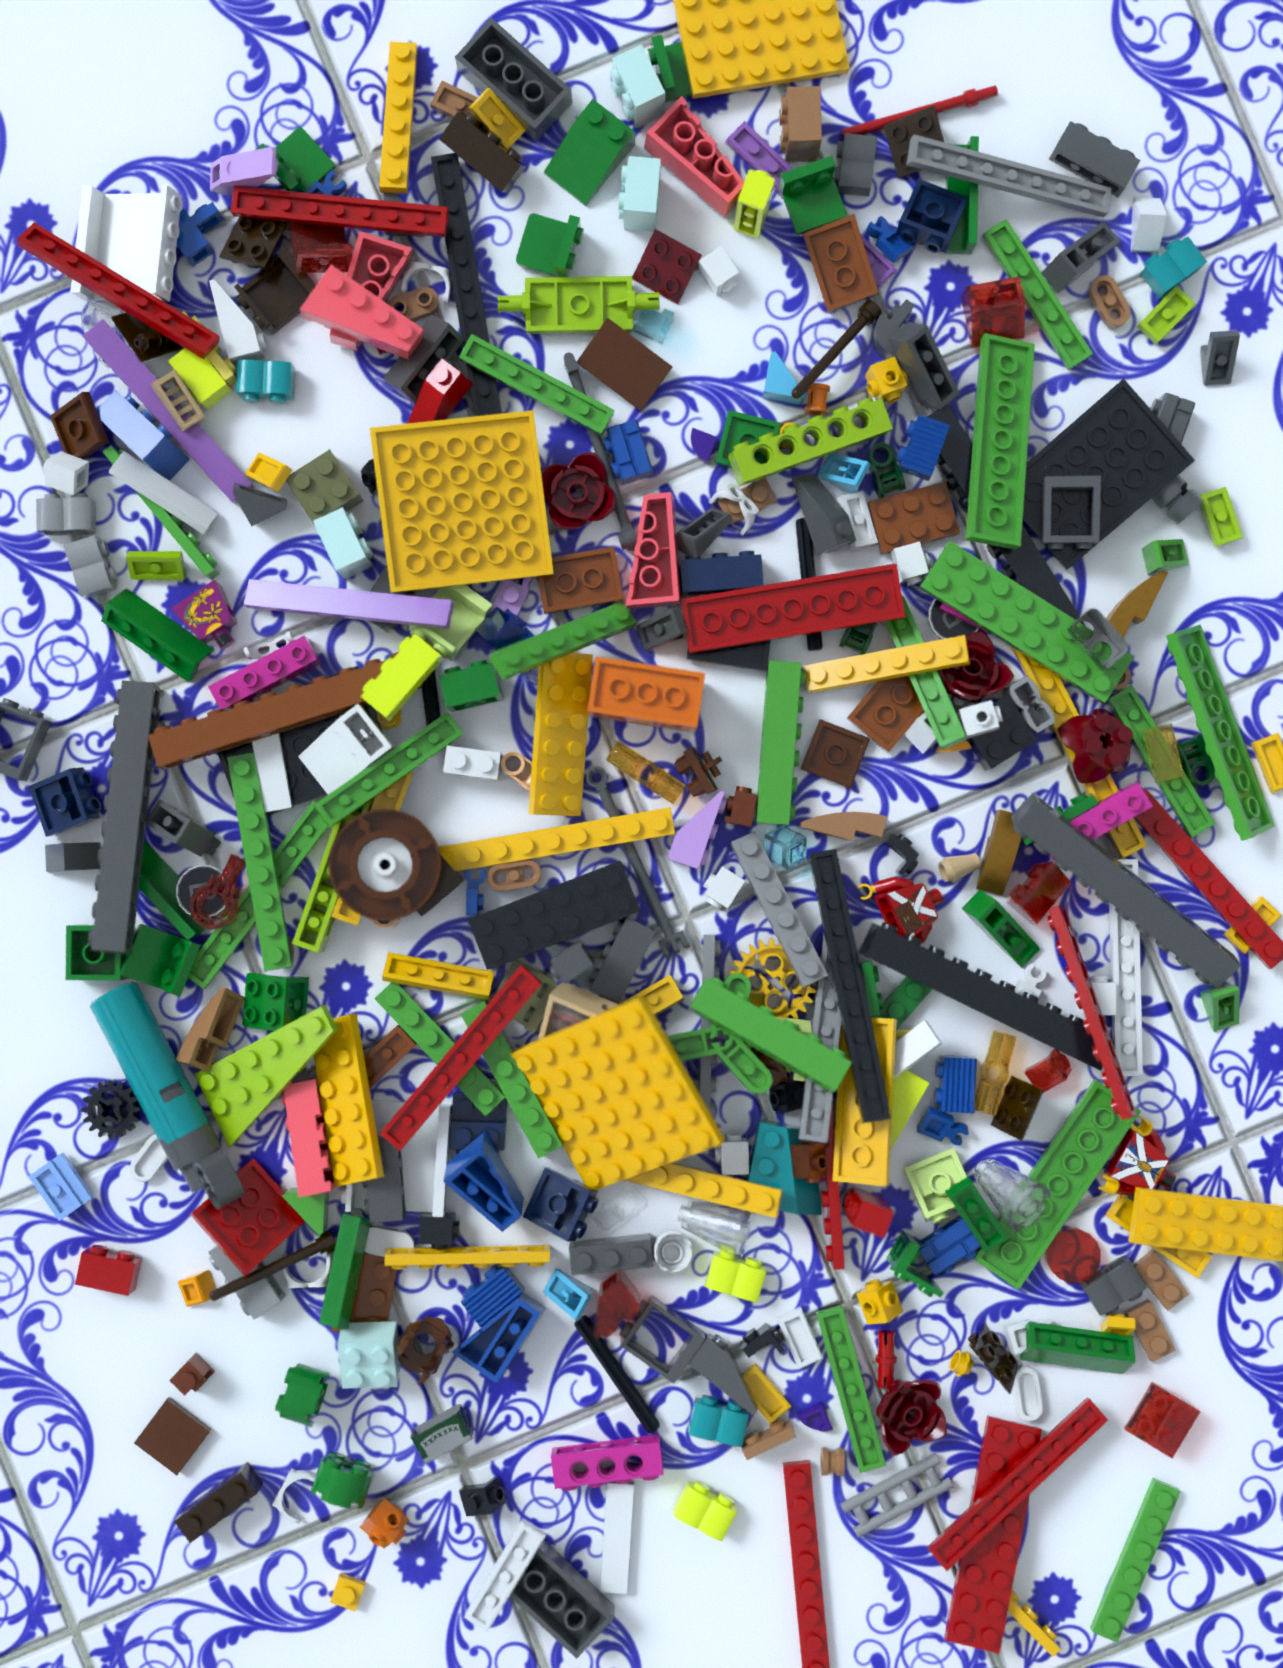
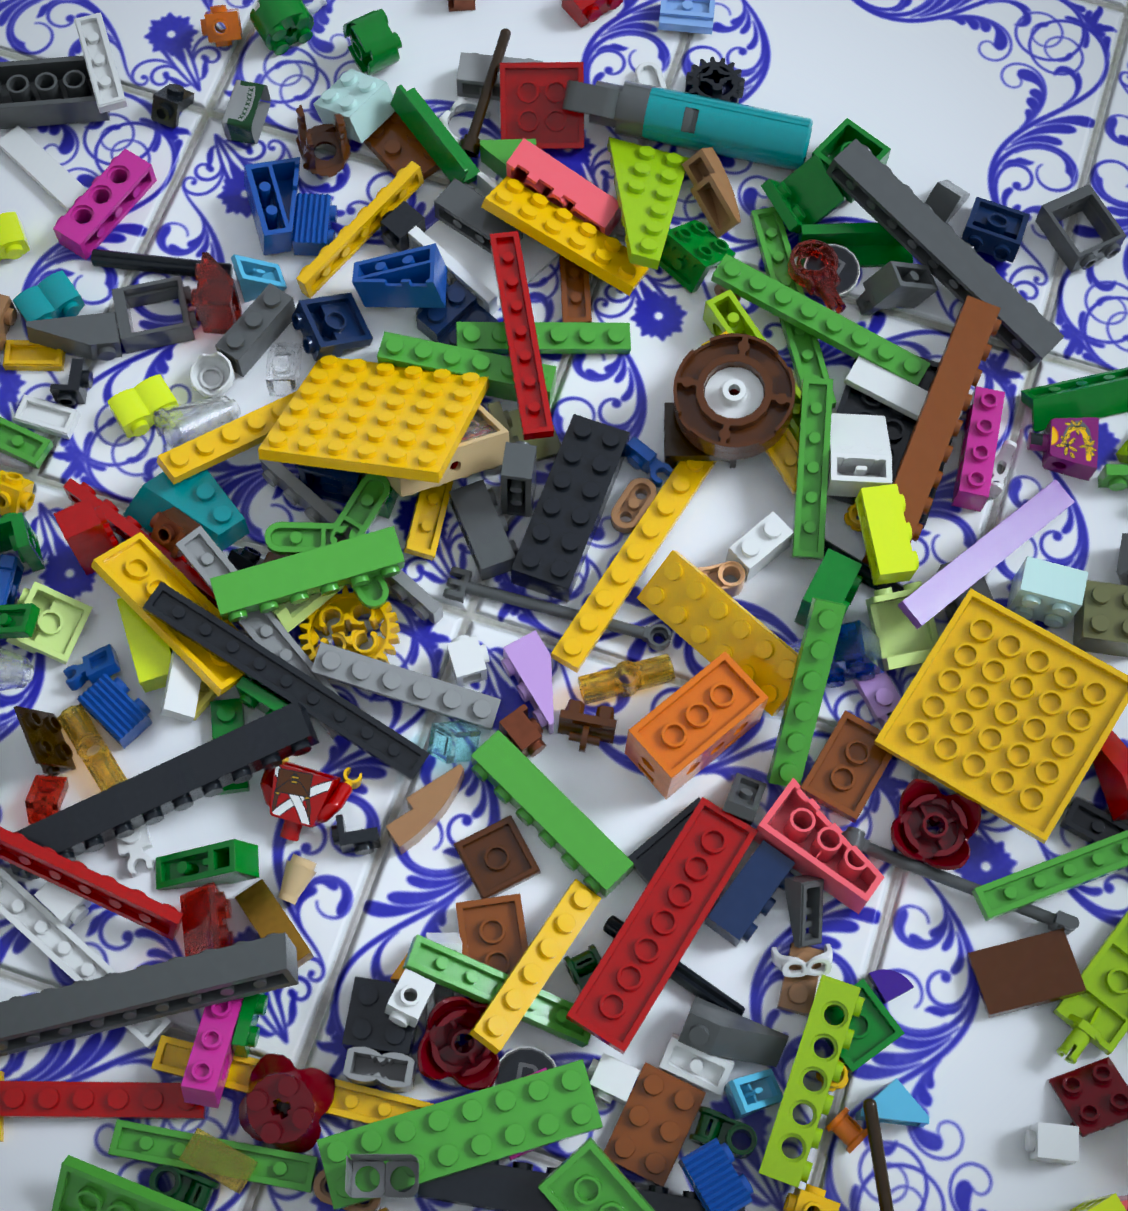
camera: 130 degrees right, 20 degrees down
light orange slope [178,1270,217,1307] -> none
white tile [365,1226,415,1257] -> none
yellow plate [382,952,494,1000] -> none
blue brick [603,419,653,485] -> none
clear light blue panel [633,308,674,345] -> none
white brick [715,1134,749,1175] -> none

